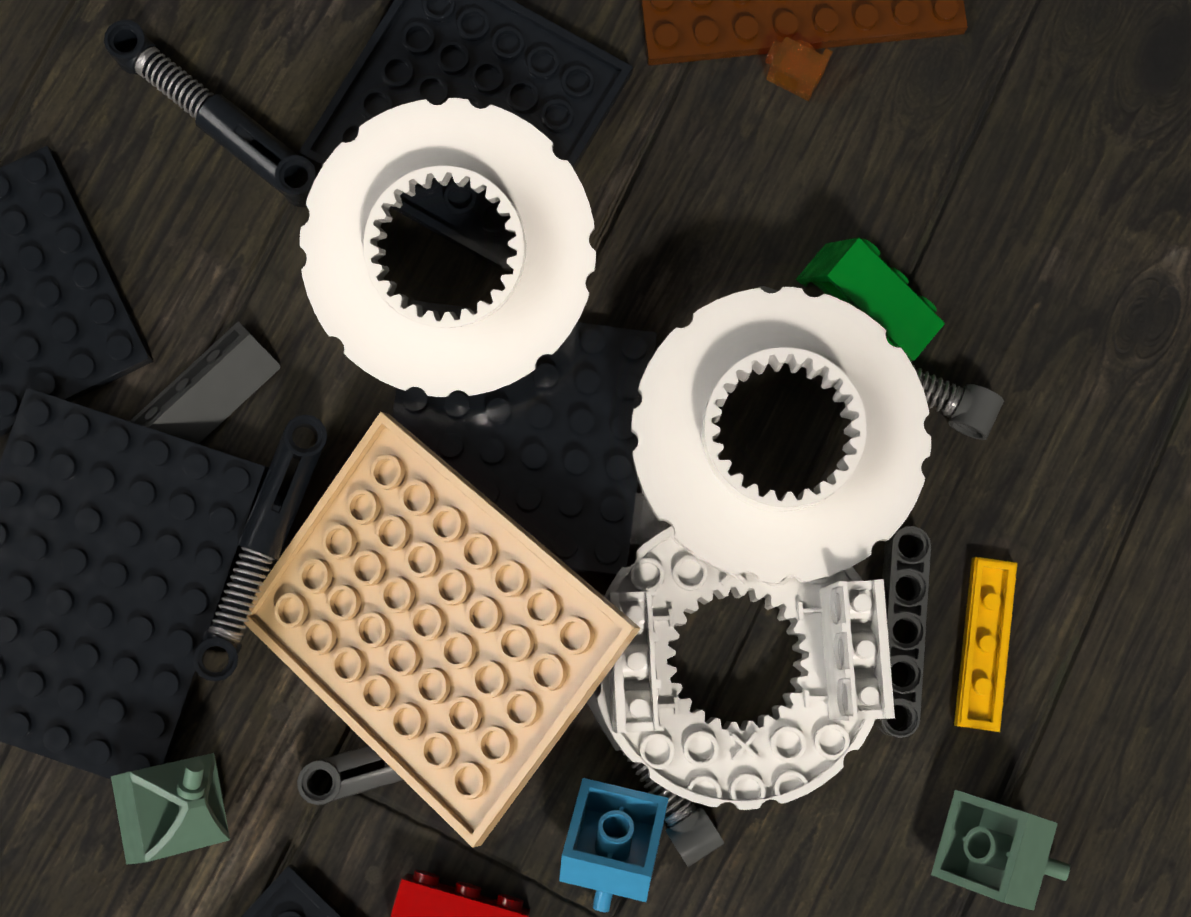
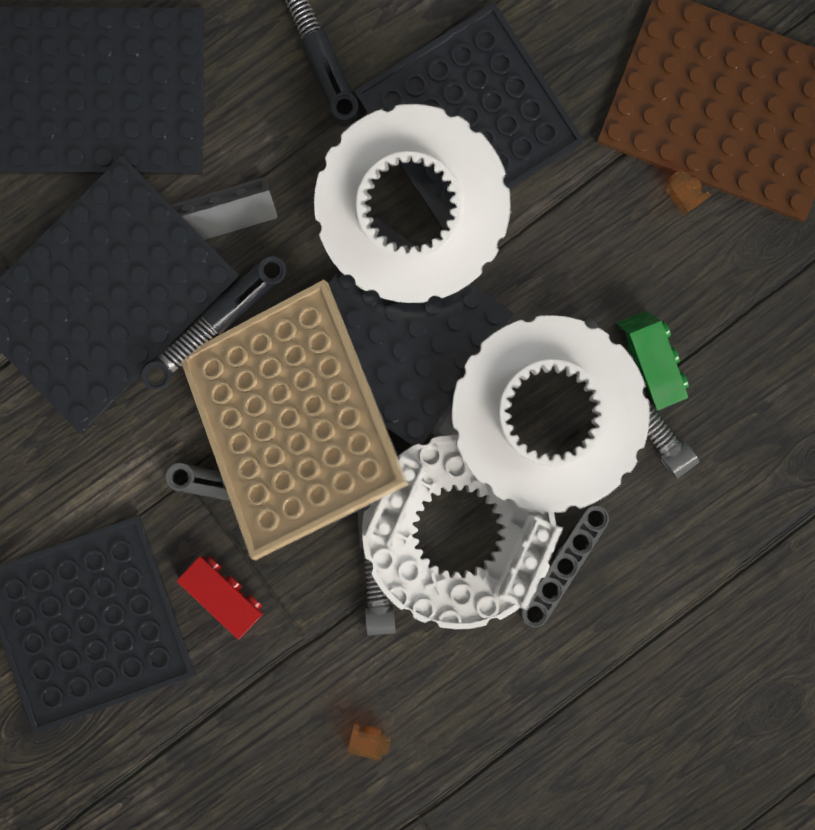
camera: 25 degrees right, 5 degrees up
sand green piece [111,753,230,865] -> none
dark azure piece [559,778,669,912] -> none
sand green piece [931,790,1070,911] -> none
yellow tile [954,557,1017,732] -> none

